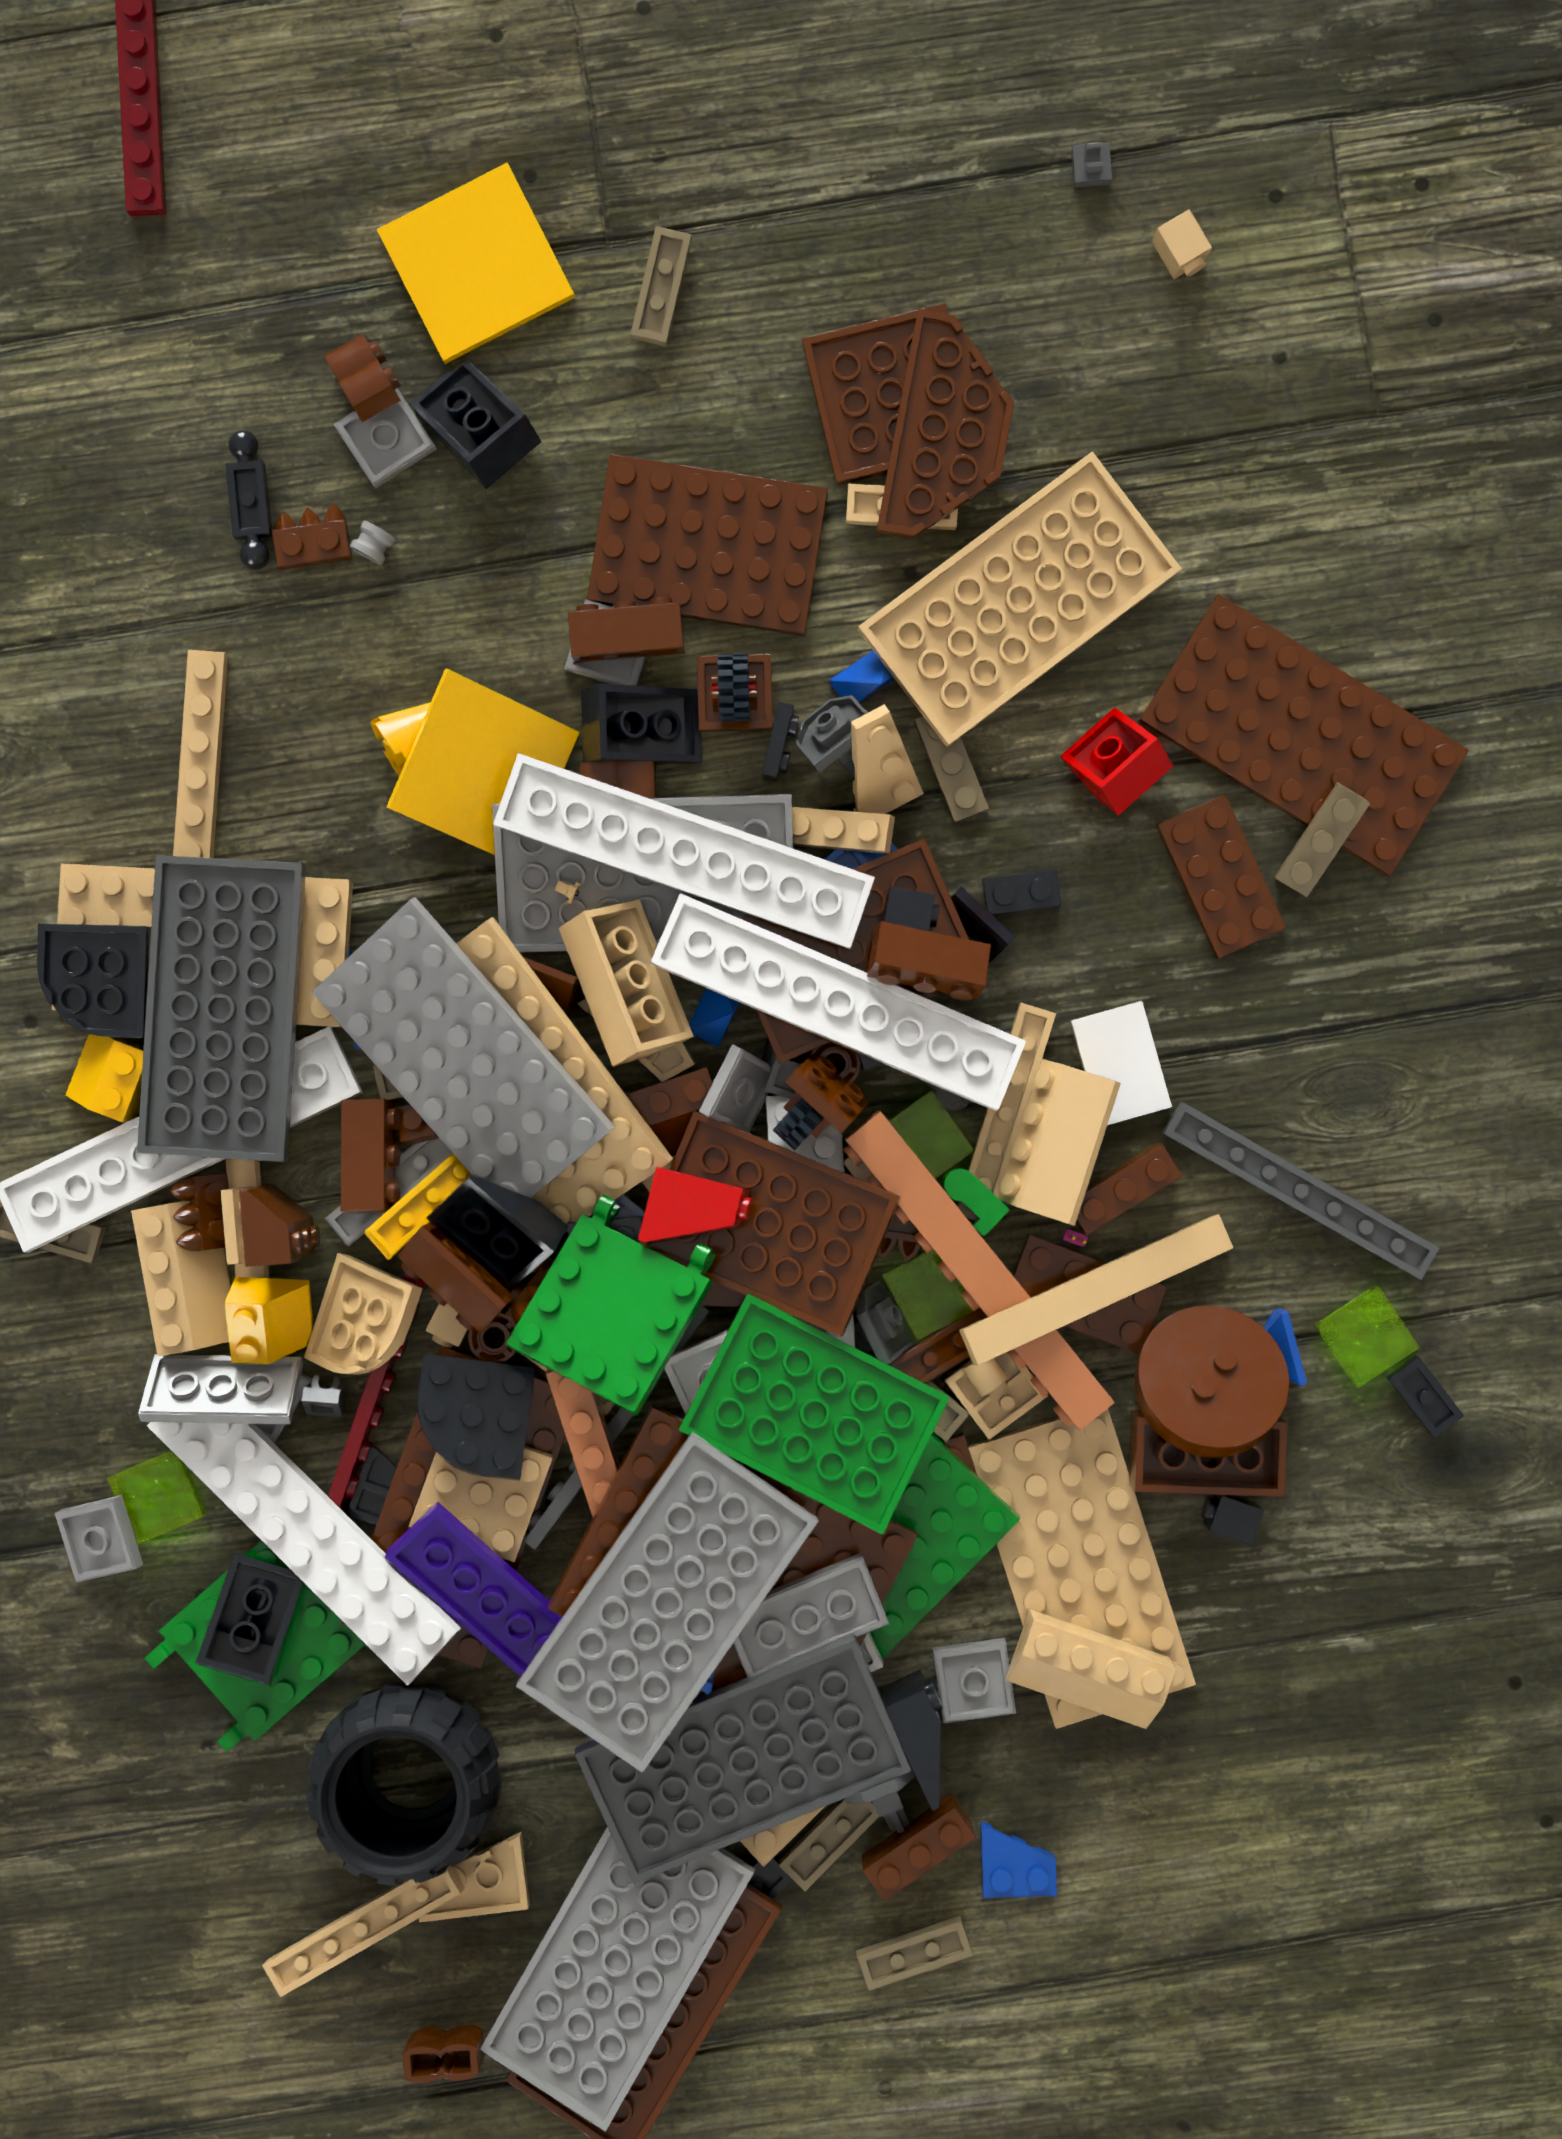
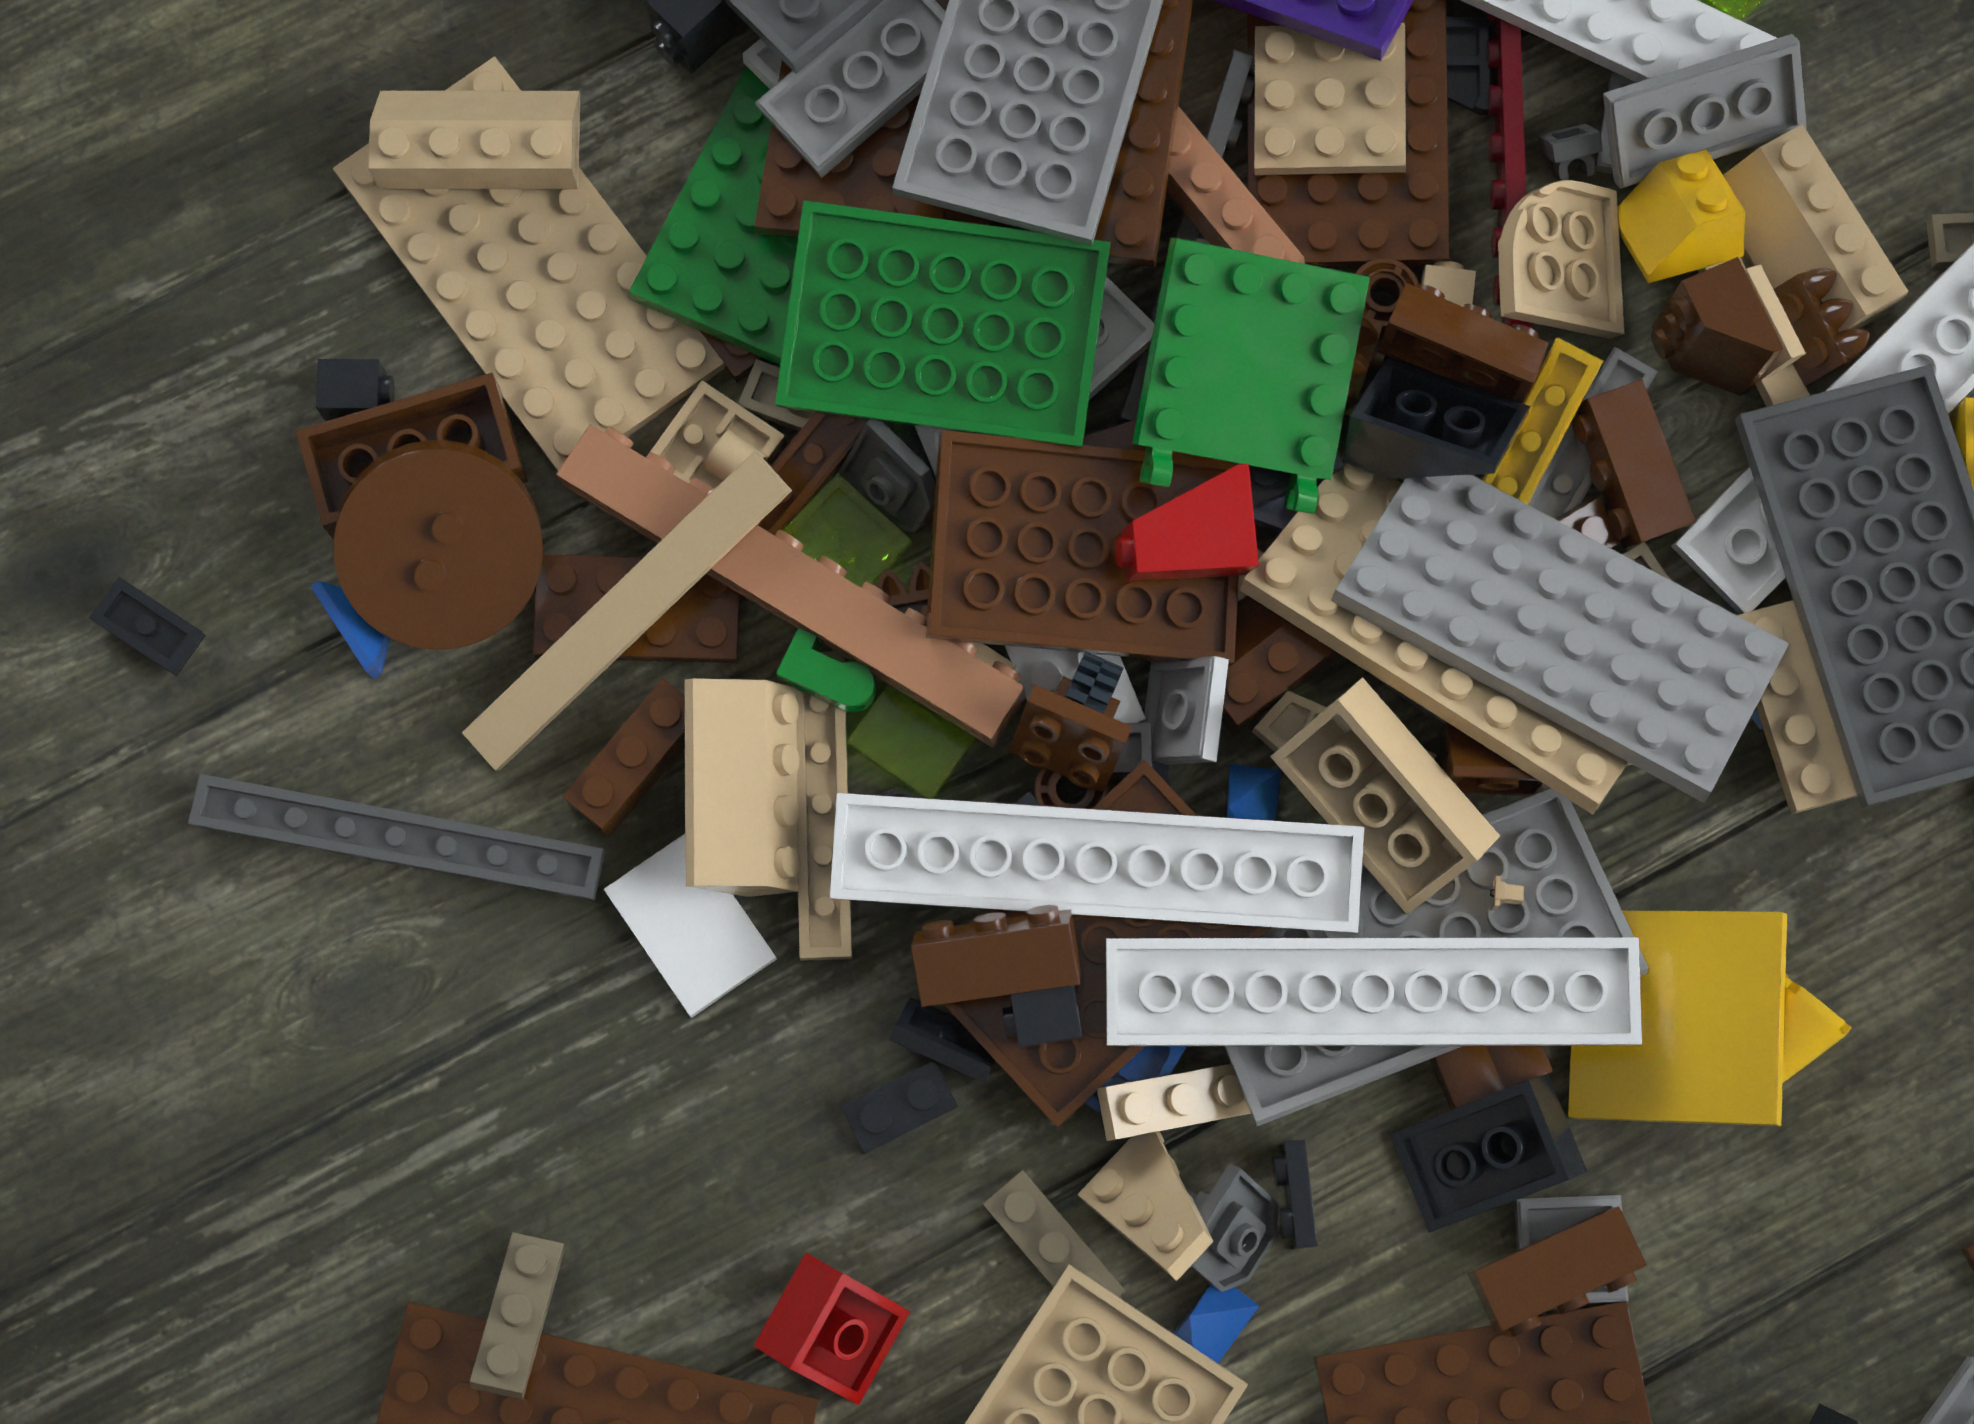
camera: 160 degrees right, 10 degrees down
light grey wheel [349,520,396,566] -> none
black plate [417,1353,535,1481] -> none
reddish brown plate [697,653,773,732] -> none
light grey tile [933,1638,1016,1724] -> none
dark pink piece [1062,1228,1088,1247] -> none
reddish brown plate [1156,794,1286,959] -> none
clear neon green plate [1314,1285,1420,1388] -> none

